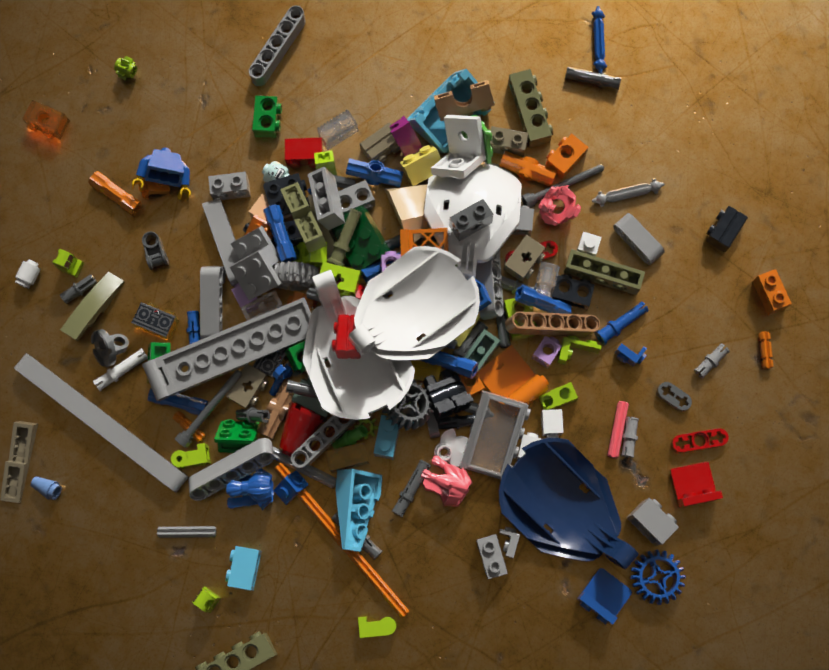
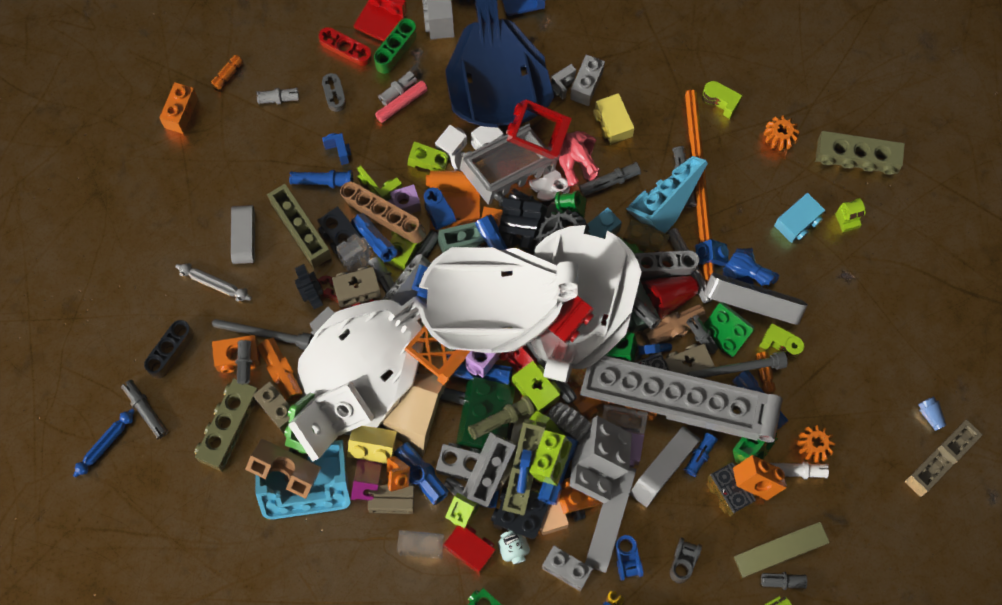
camera: 145 degrees left, 5 degrees down
light grey beam [14,353,188,493] -> none
dark grey tile [91,329,129,367] -> none
light grey axle [157,526,216,538] -> none
dark grey brick [449,199,494,241] -> none
coral piece [538,185,581,226] -> none
white brick [577,232,602,256] -> none
black brick [706,206,748,252] -> none
none -> black beam [144,320,194,379]
none -> dark grey axle [235,340,253,385]
none -> black gear [295,264,324,310]
none -> green beam [374,19,417,74]
none -> orange bracket [386,456,410,492]
none -> blue piece [424,187,456,230]
none -> white piece [451,152,465,170]
none -> red window [506,99,572,159]
none -> blue bar [517,449,532,494]
none -> lime brick [529,430,572,486]
none -> green piece [555,191,587,218]
none -> light yellow brick [593,93,634,145]
none -> blue piece [615,535,643,581]
none -> orange brick [733,455,787,500]
none -> orange gear [764,115,800,151]
none -> orange gear [797,425,835,463]

